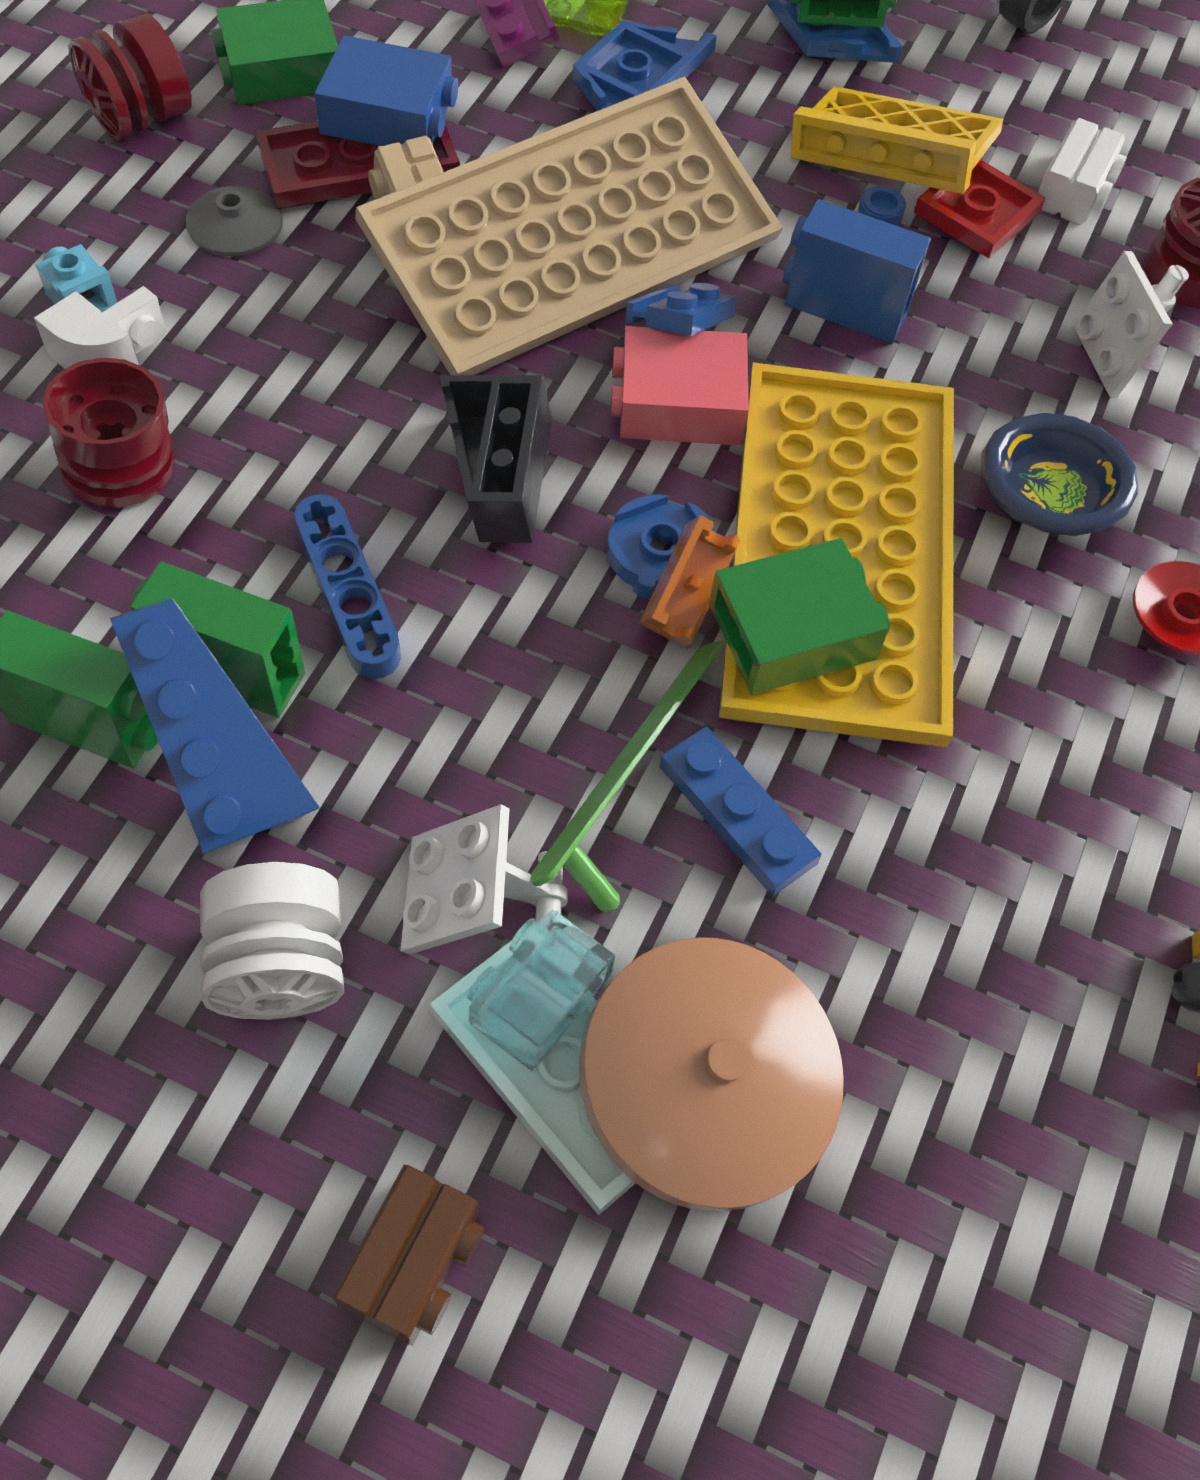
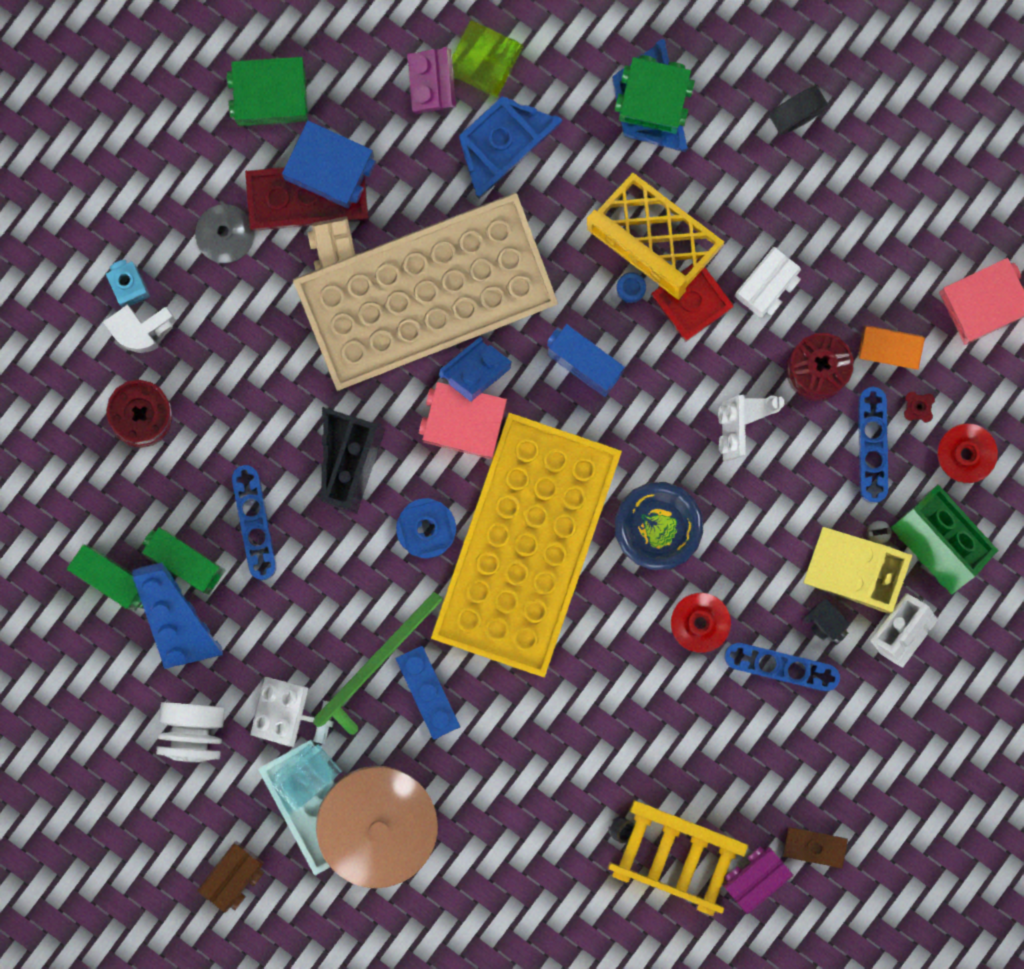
camera: 20 degrees right, 25 degrees up
dark red wheel [68,12,192,141] -> none
orange hinge [639,515,740,649] -> none
green brick [709,538,890,695] -> none

